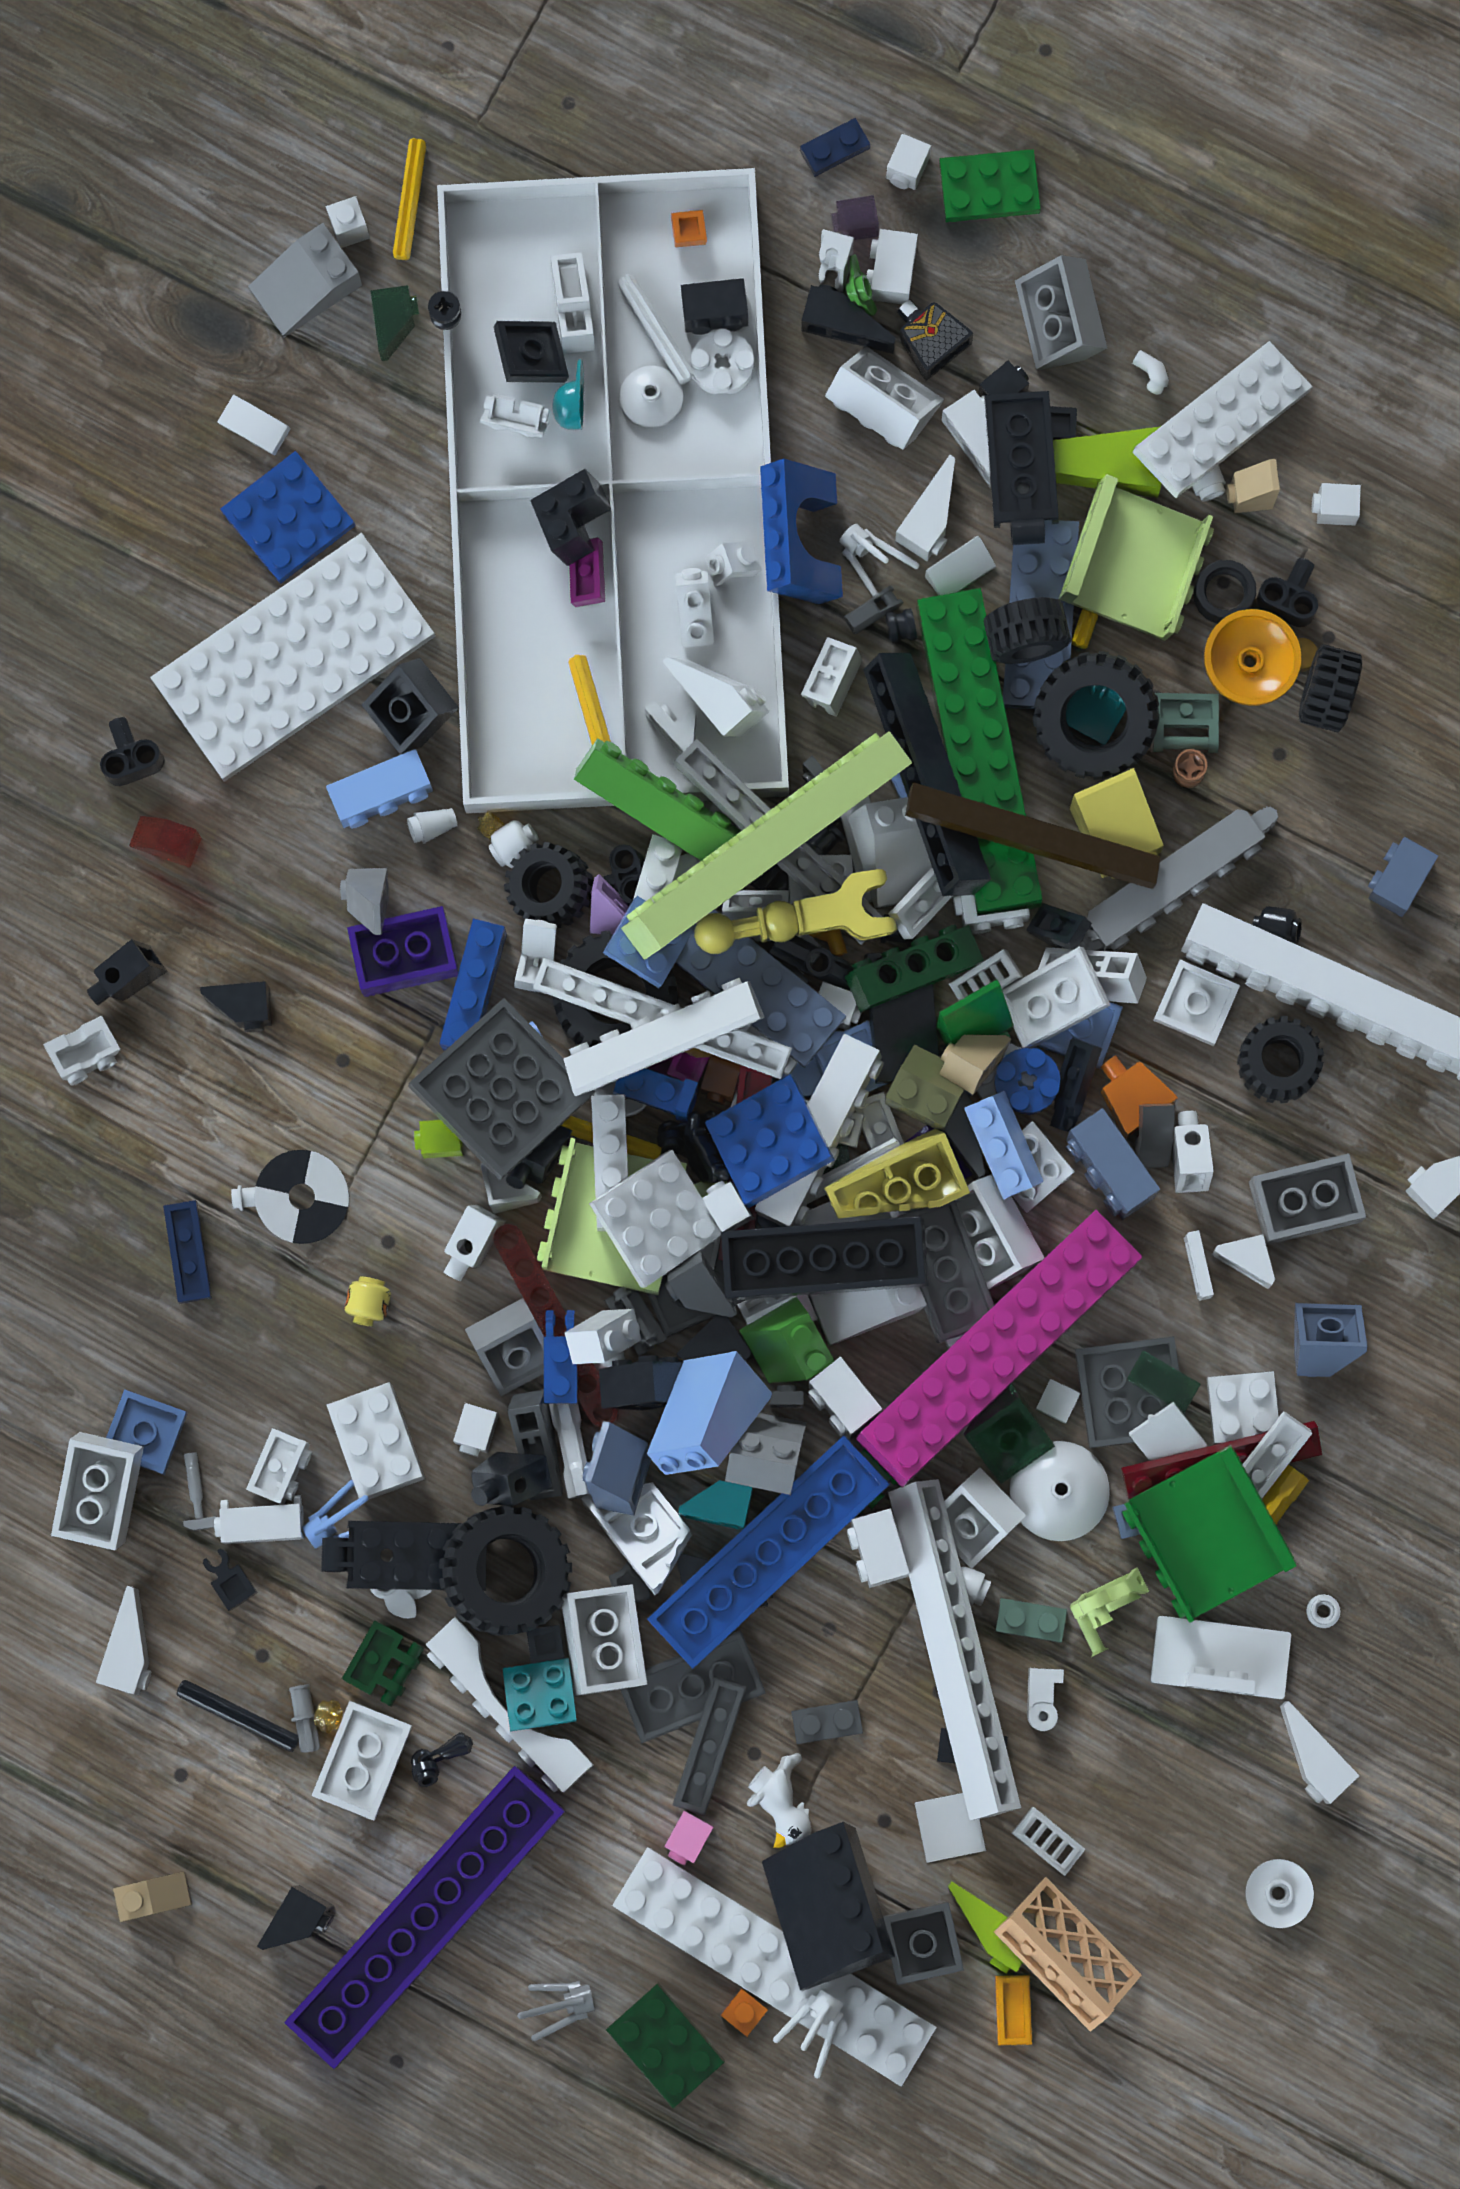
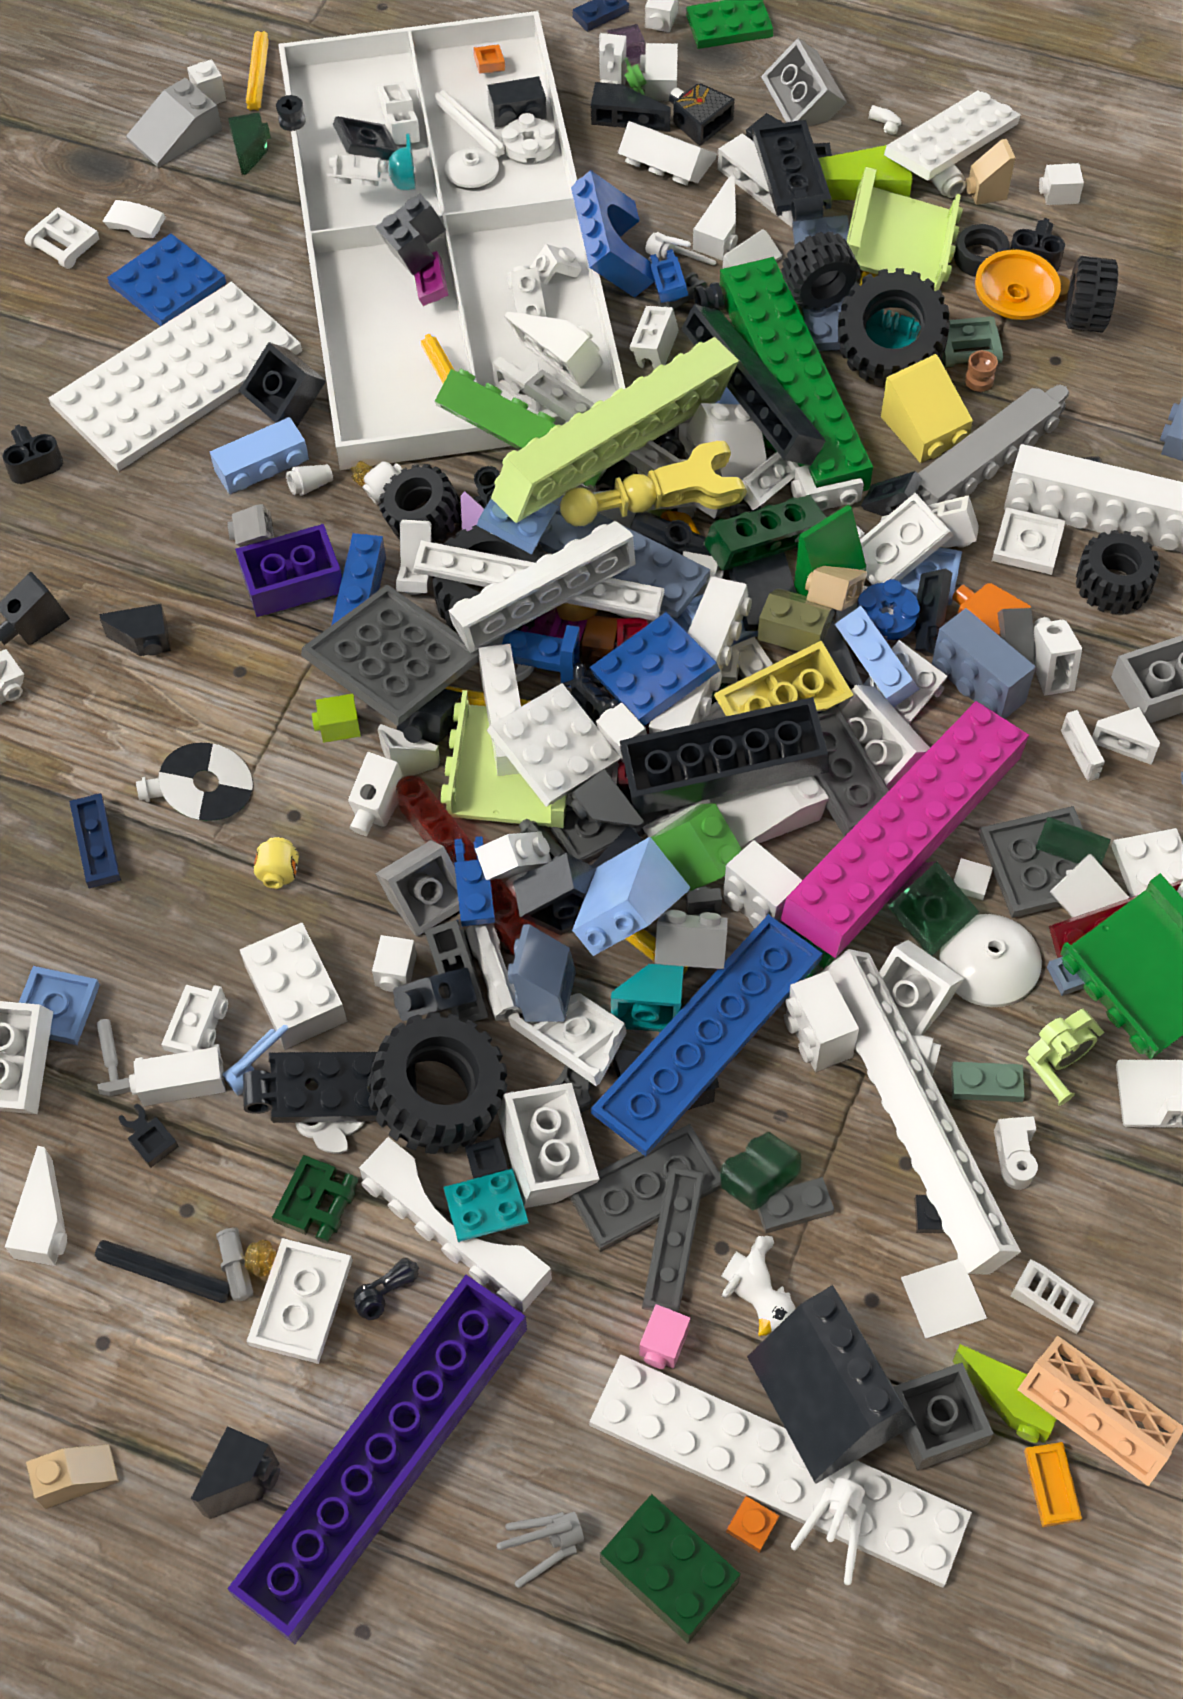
camera: 10 degrees left, 20 degrees down
clear red slope [129,816,202,868] -> none
dark brown tile [905,782,1161,889] -> none
none -> white plate [25,207,99,269]
none -> blue hinge [650,249,688,303]
none -> clear green brick [720,1132,801,1211]

